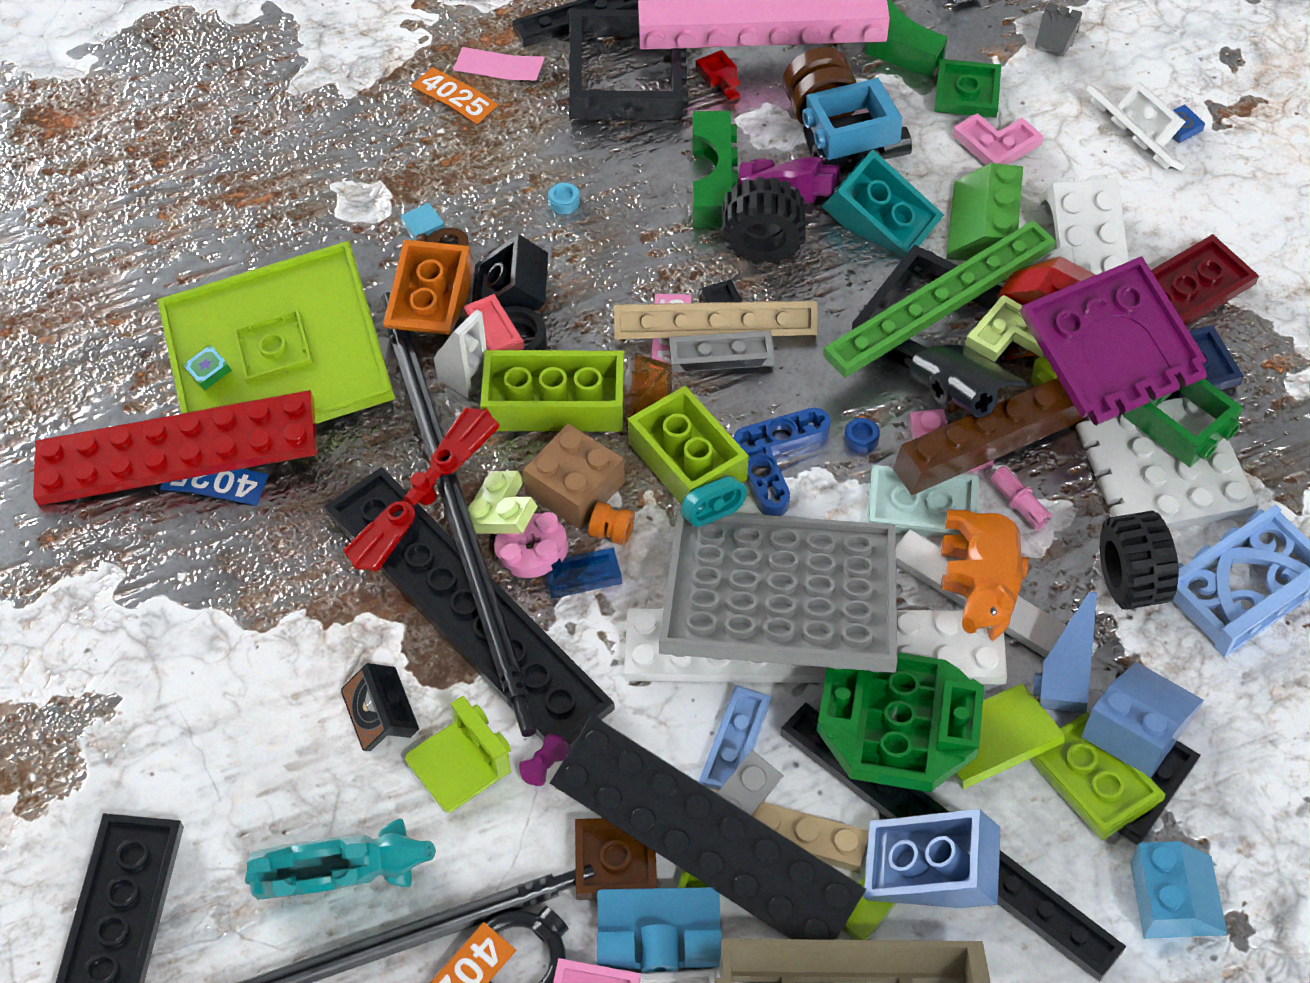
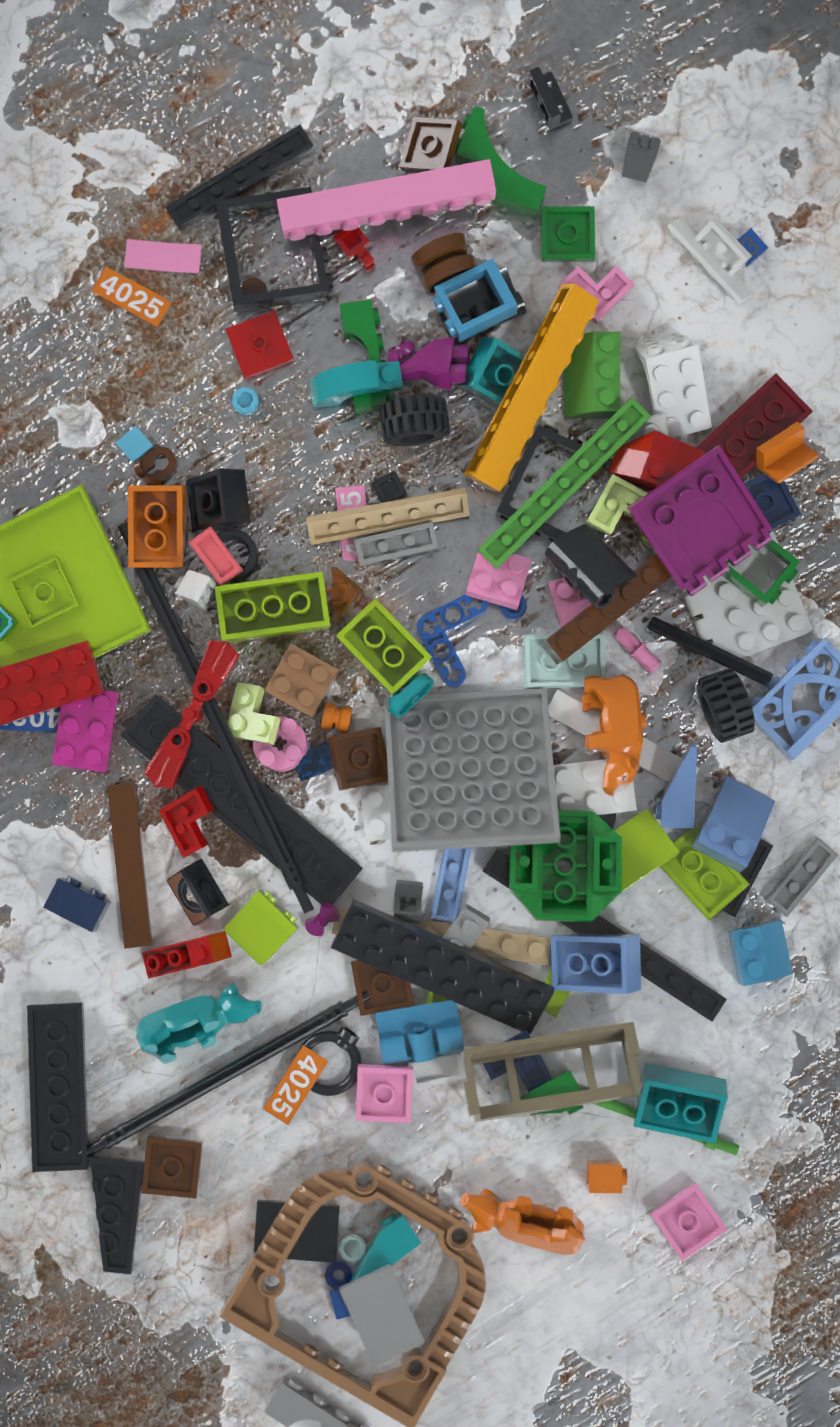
camera: 10 degrees left, 30 degrees up
none -> dark blue brick [43,875,111,932]
none -> dark pink plate [52,690,120,773]
none -> reddish brown tile [107,783,153,949]
none -> red slope [142,931,232,979]
none -> red plate [159,786,214,858]
none -> red plate [225,310,294,380]
none -> teal arch [310,360,403,408]
none -> reddish brown plate [327,727,388,791]
none -> dark grey bracket [393,880,423,924]
none -> light orange brick [463,283,599,492]
none -> bright pink plate [465,544,532,610]
none -> black axle [647,617,773,686]
none -> orange panel [756,422,818,483]
none -> light grey tile [764,837,839,917]

